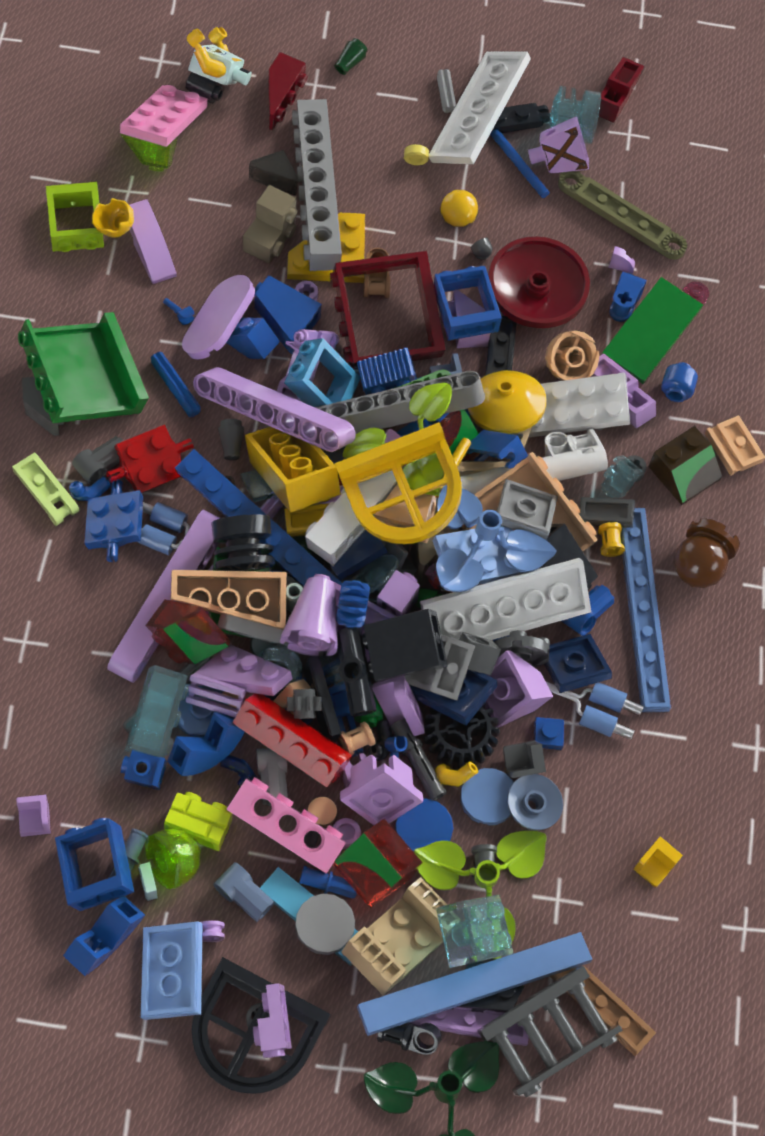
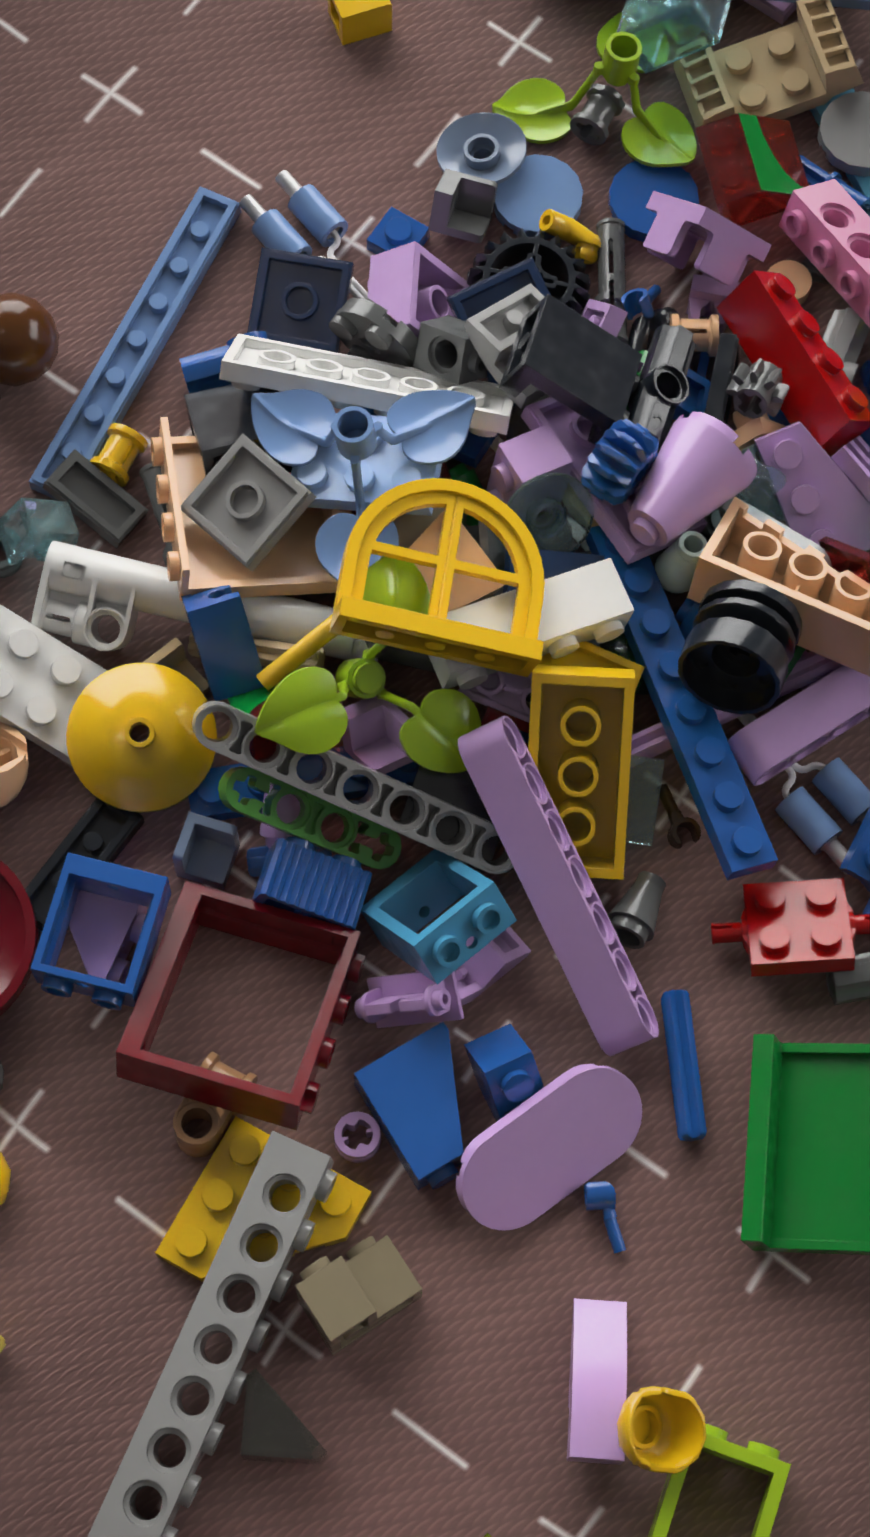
camera: 145 degrees left, 5 degrees up
lavender tile [333,818,361,849] -> none

